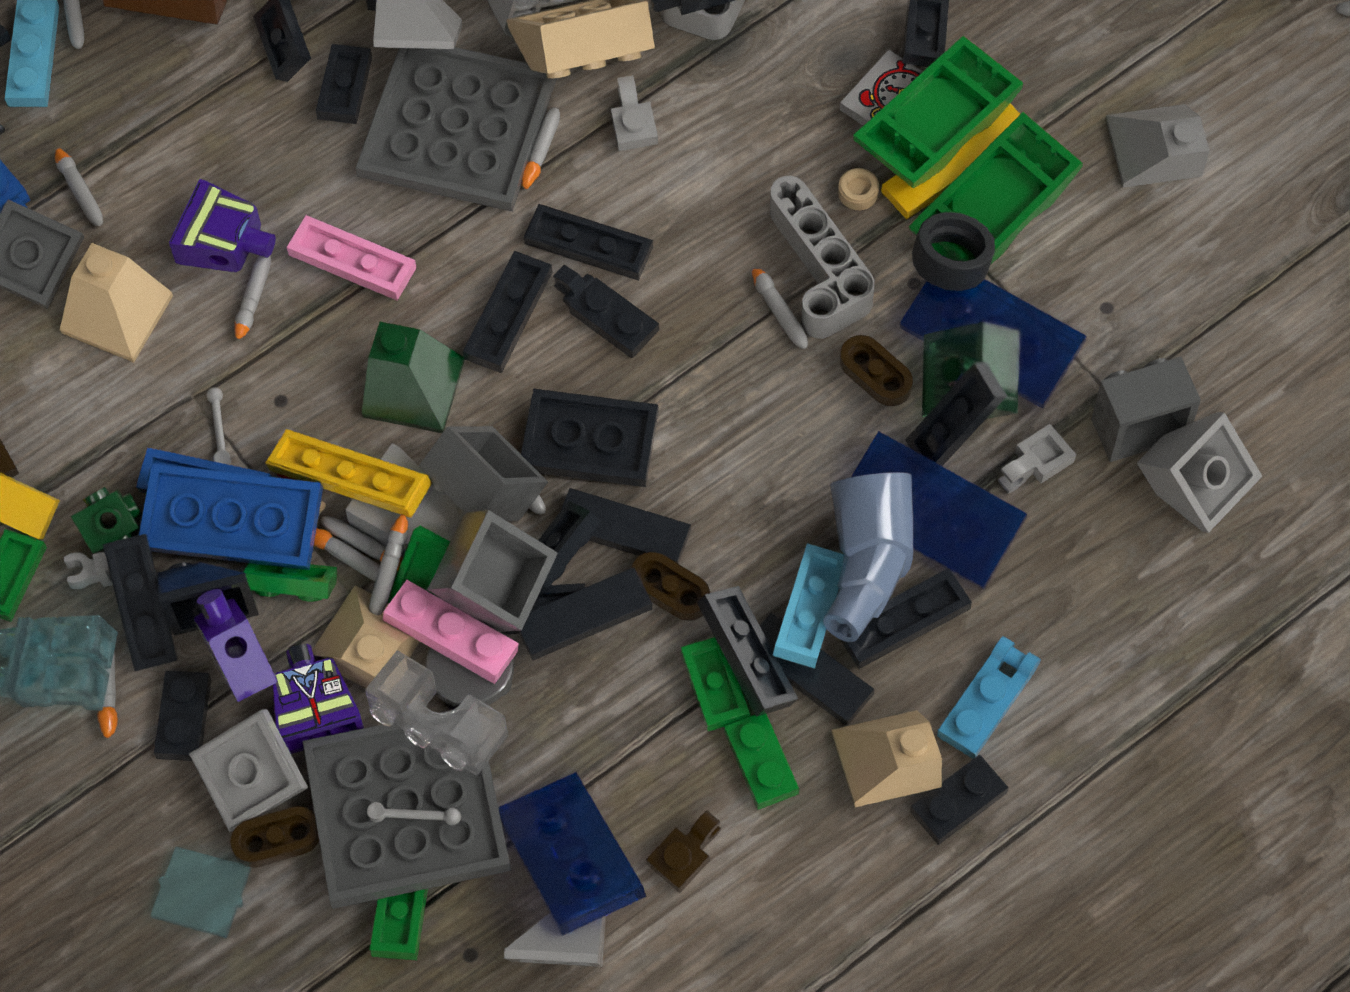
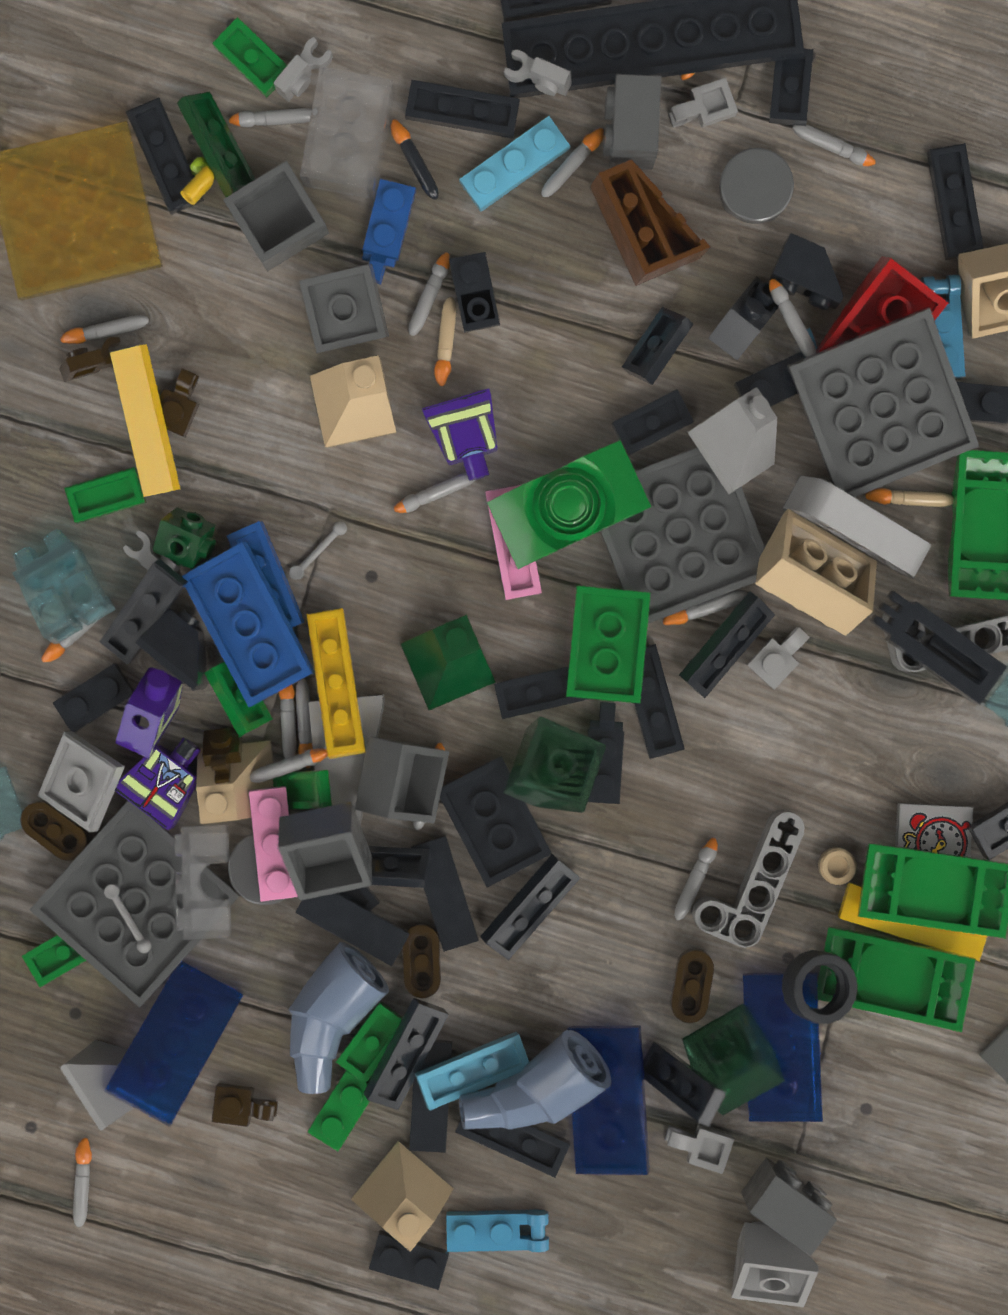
camera: 50 degrees right, 25 degrees up
none -> dark brown plate [202,727,242,784]
none -> sand blue piece [288,942,389,1094]
none -> tan piece [434,297,456,386]
none -> black slope [449,252,500,333]
none -> black plate [480,854,580,960]
none -> green slope [487,440,651,569]
none -> clear green slope [504,716,606,813]
none -> green plate [566,586,651,703]
none -> black plate [679,591,775,698]

